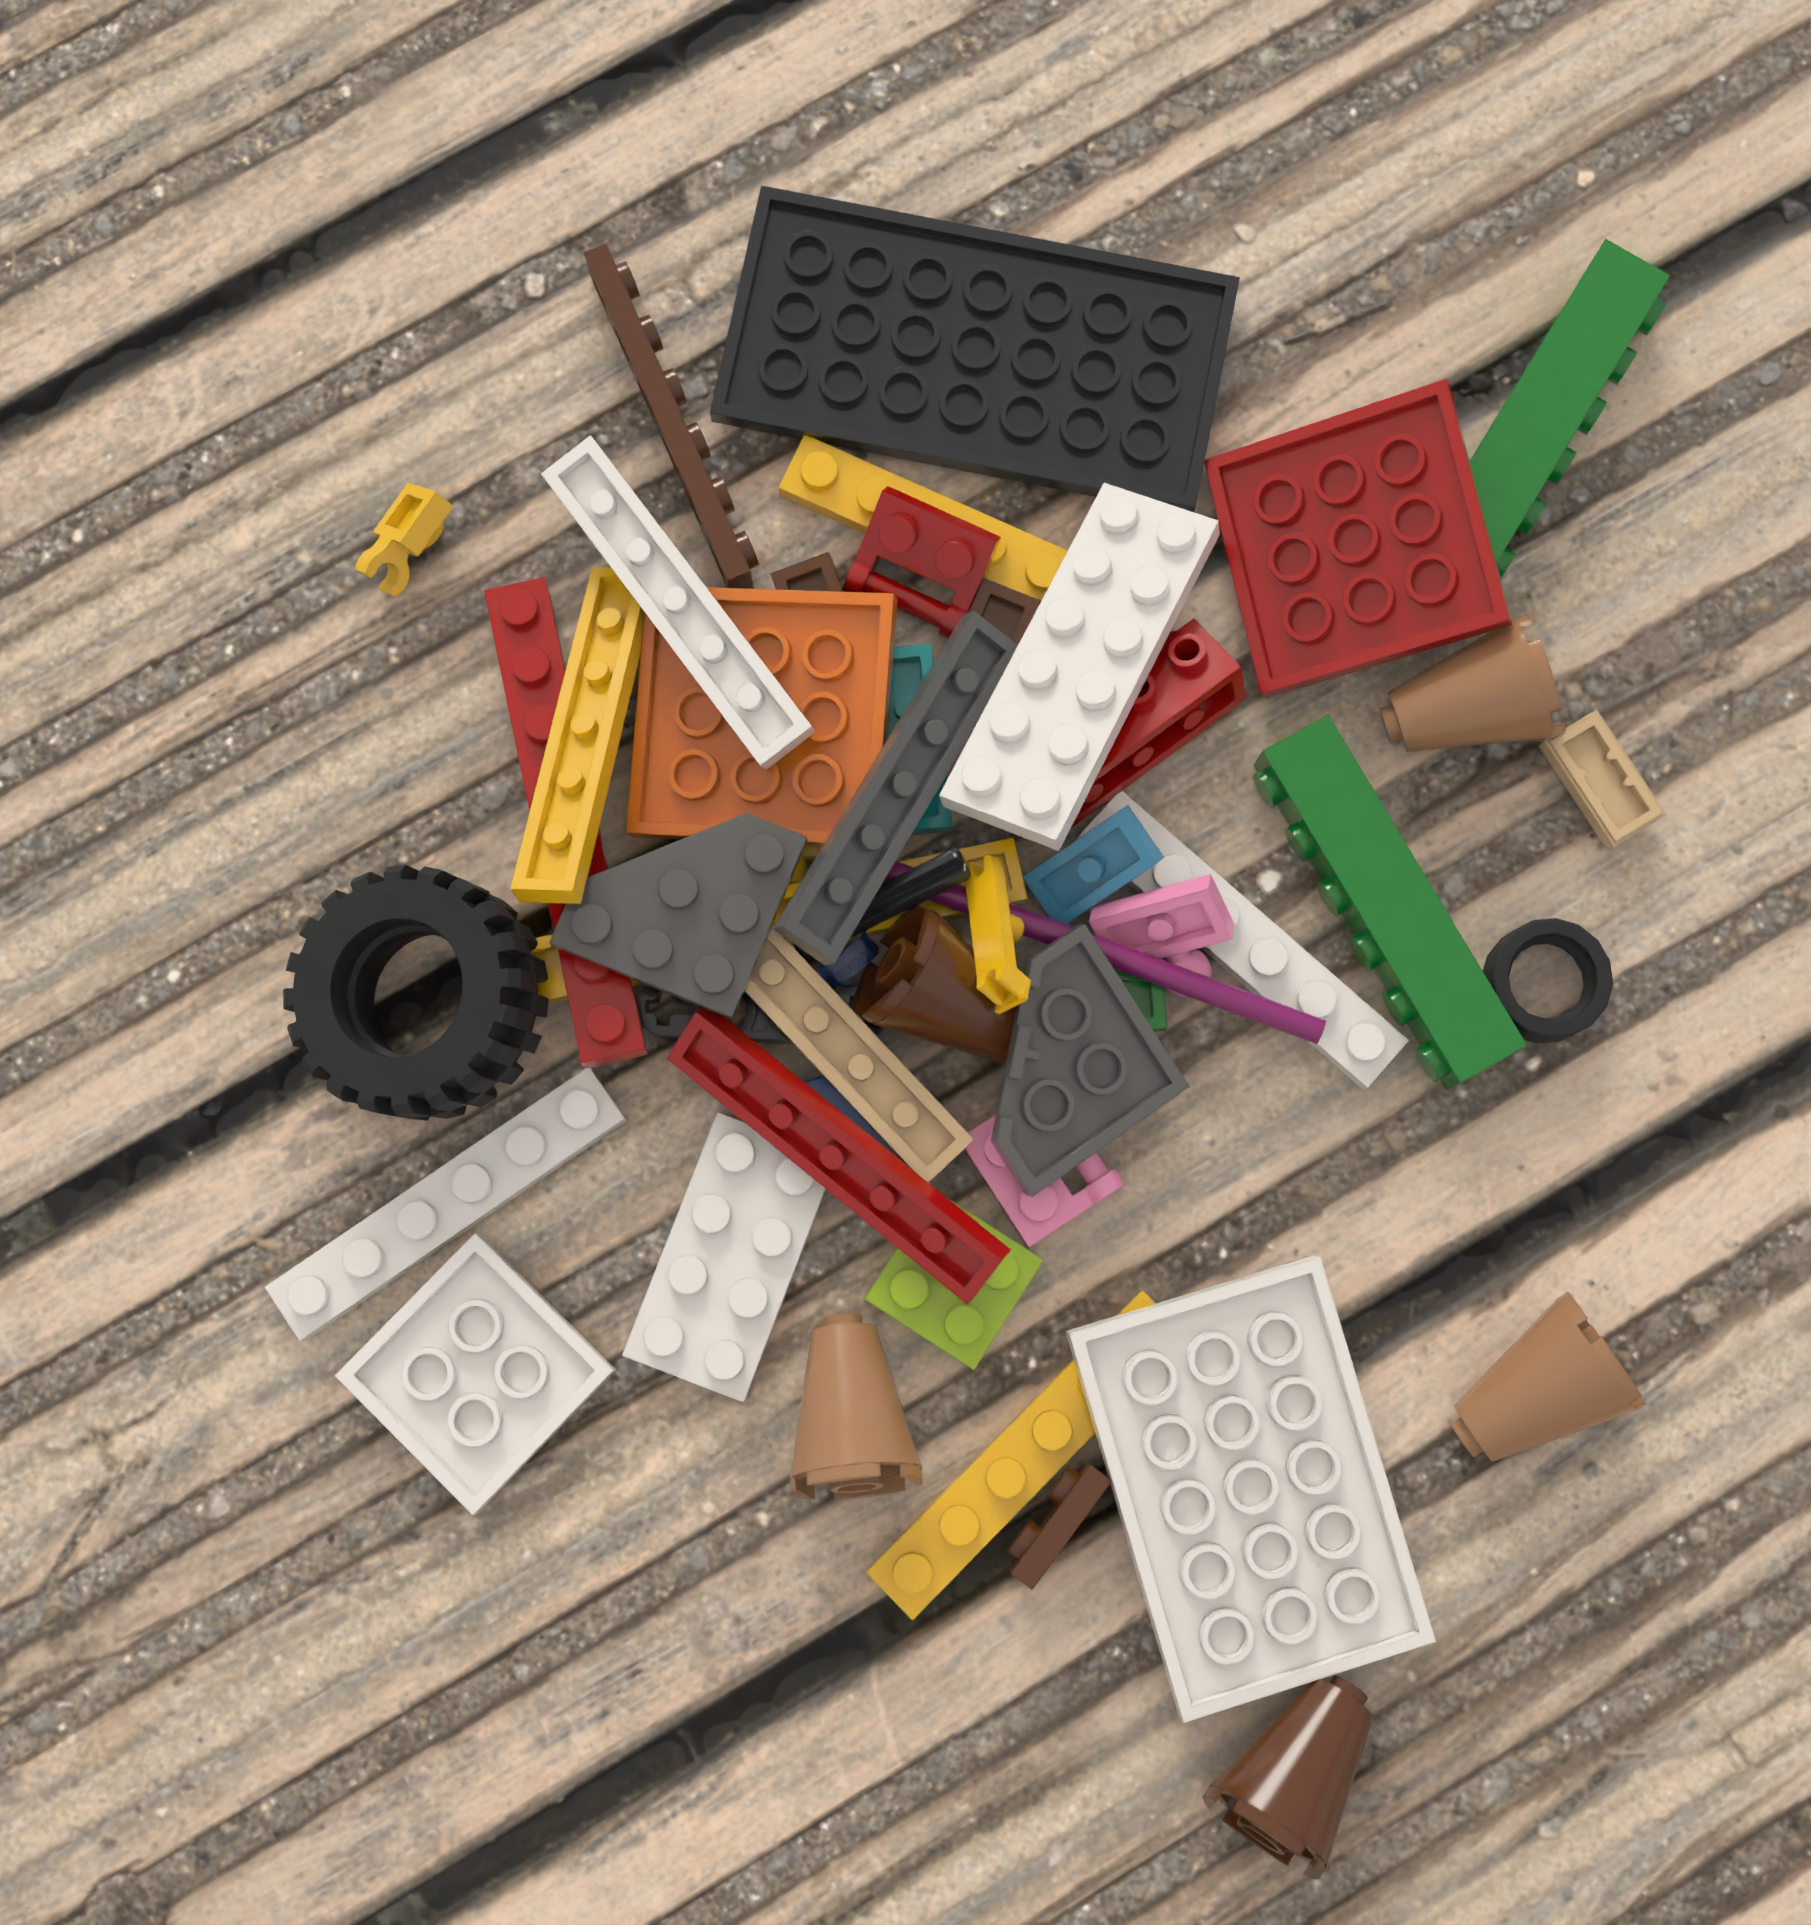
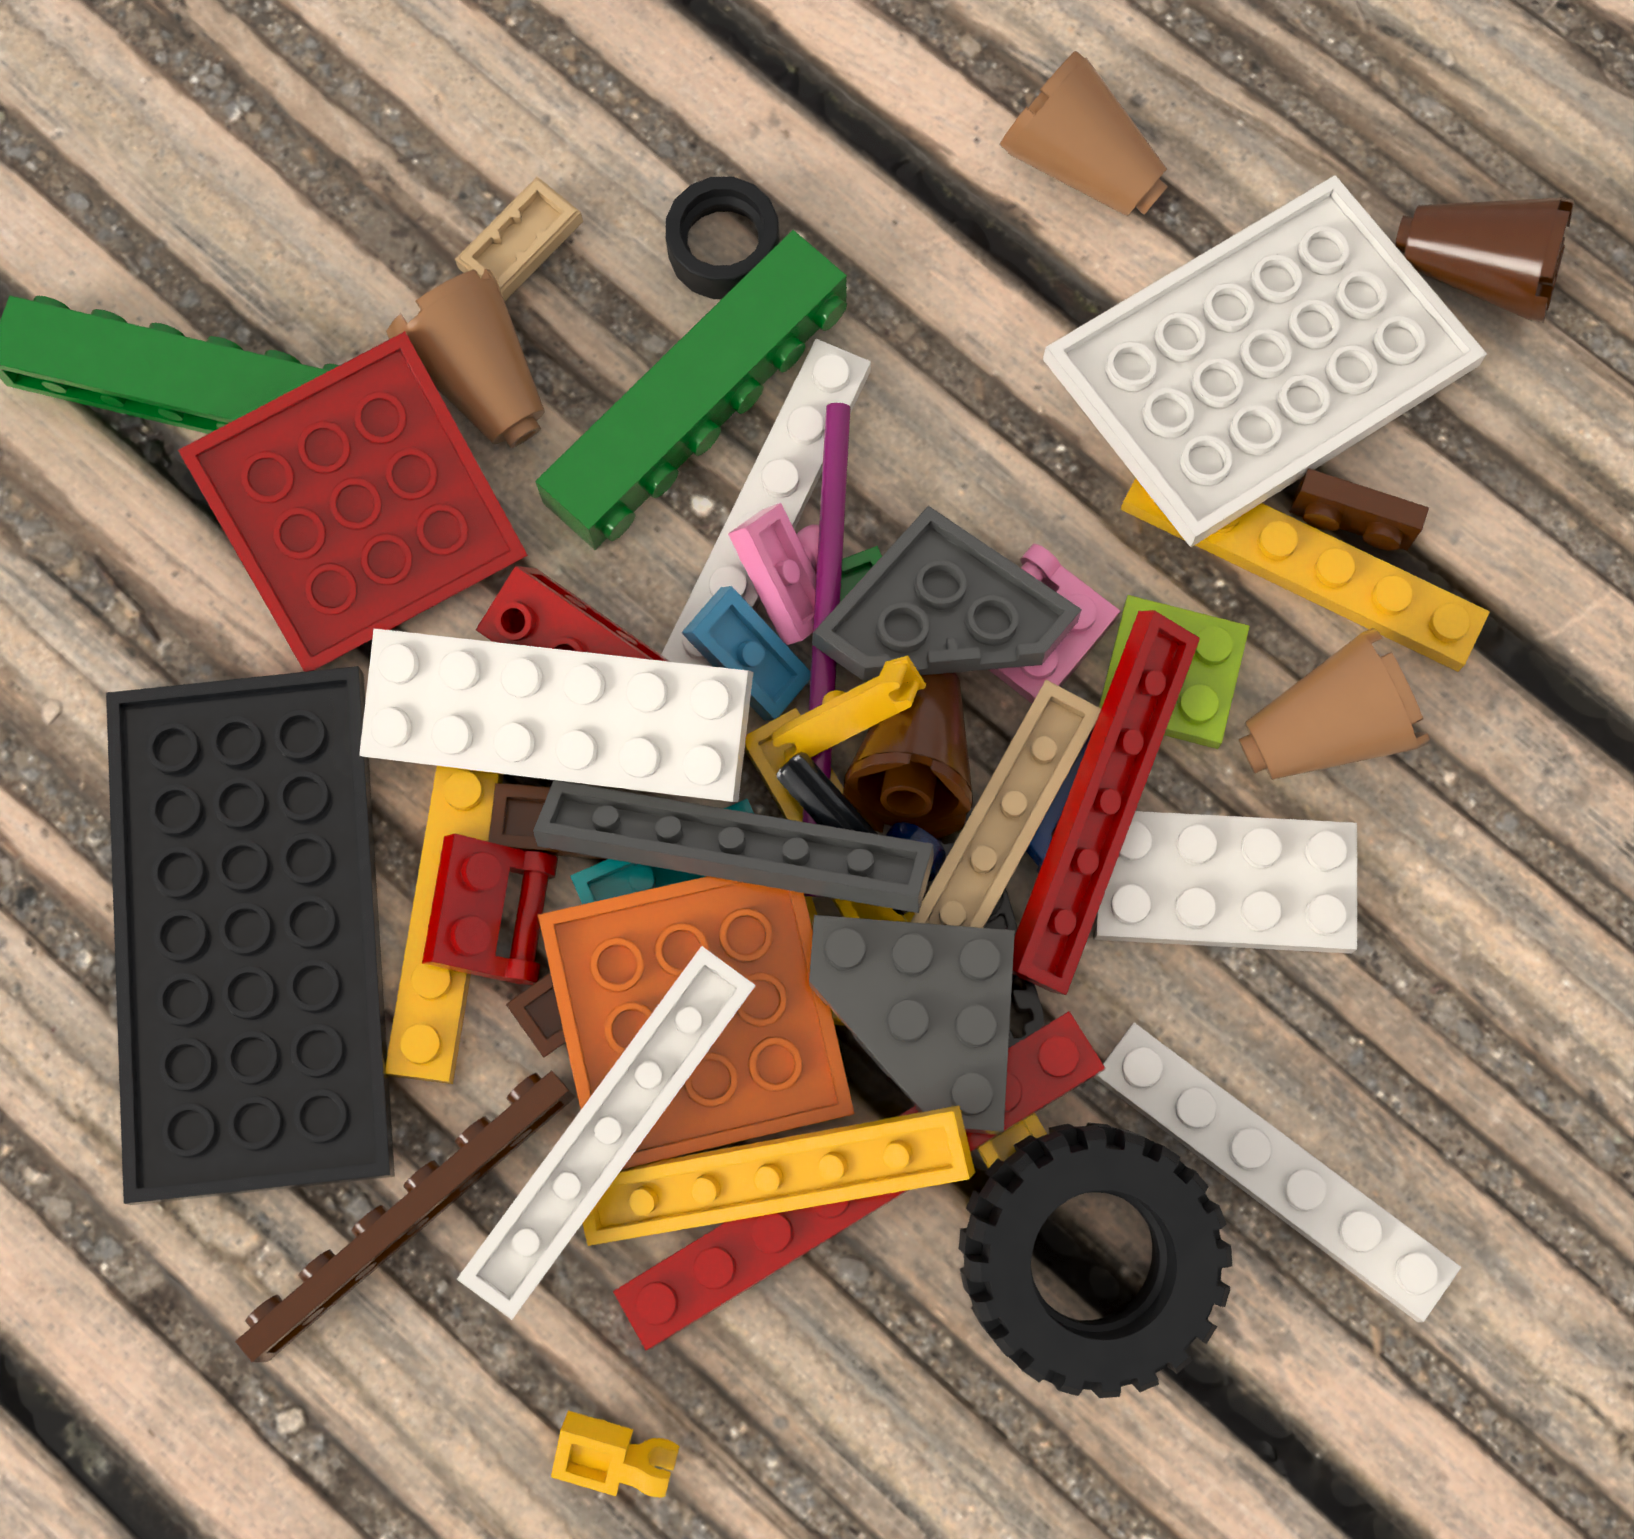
camera: 105 degrees left, 5 degrees down
white plate [335,1233,616,1515] -> none

